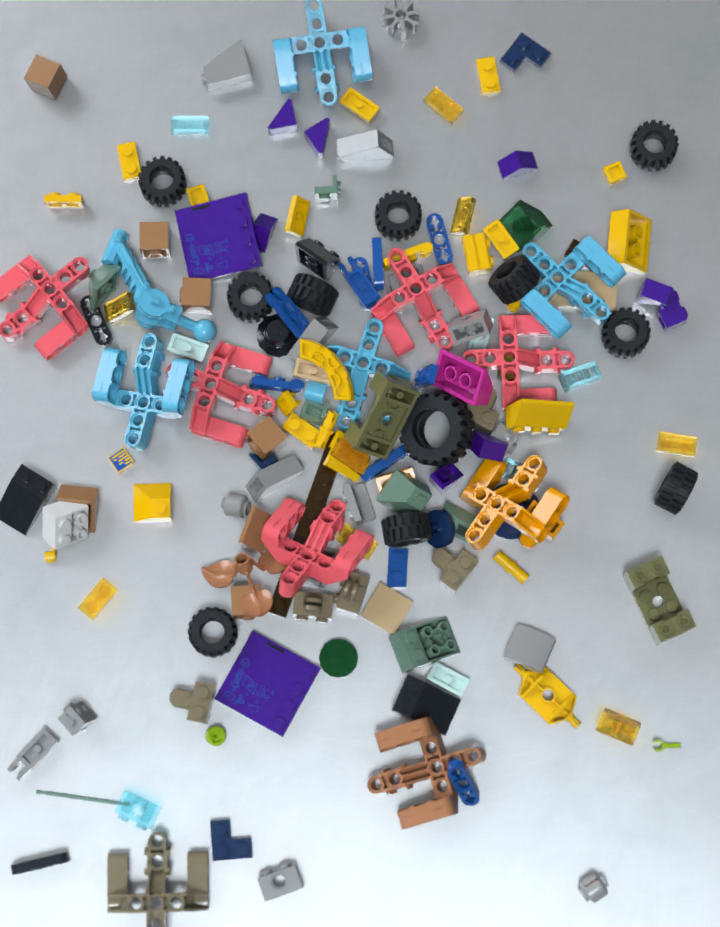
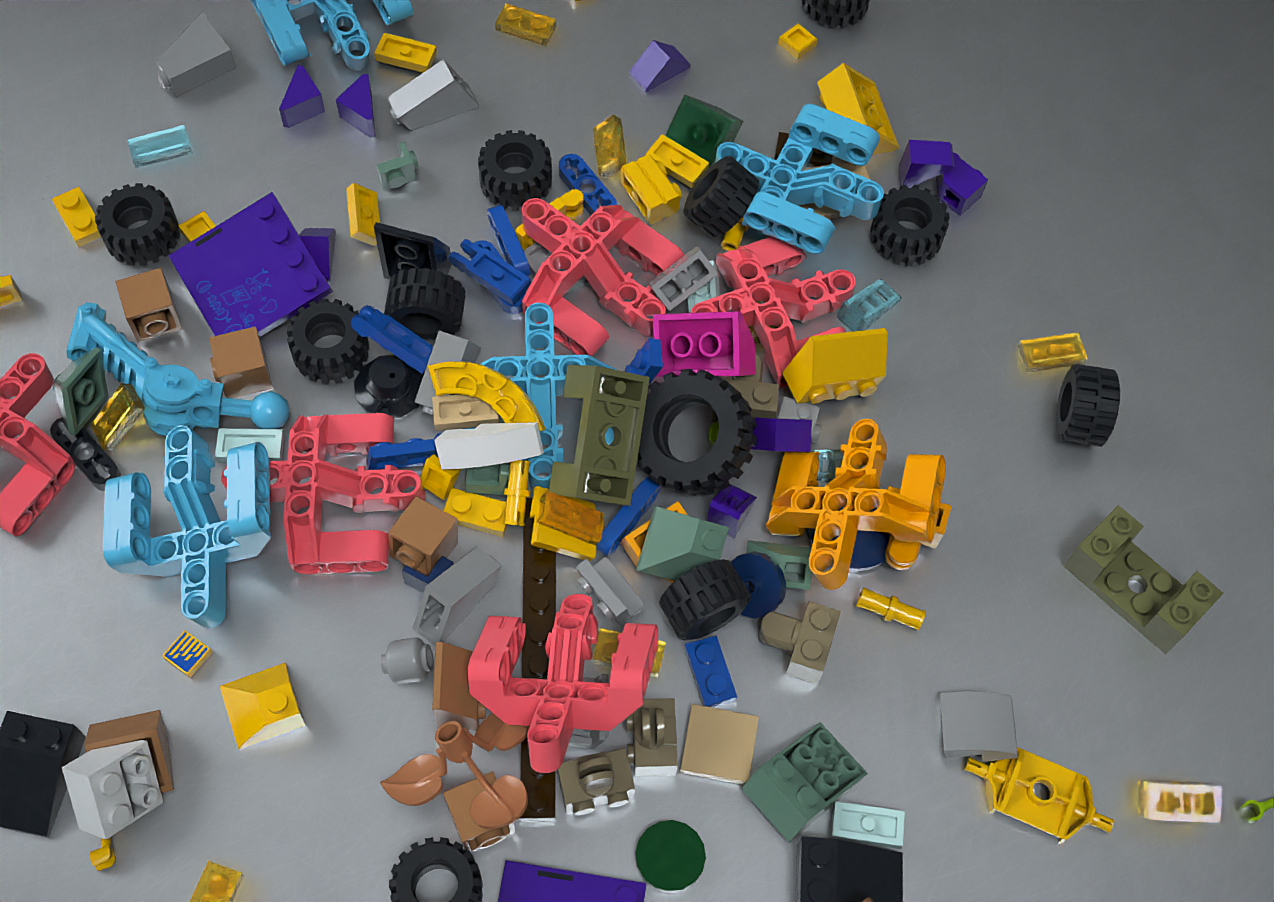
camera: 25 degrees left, 15 degrees down
none -> white slope [434,422,544,469]

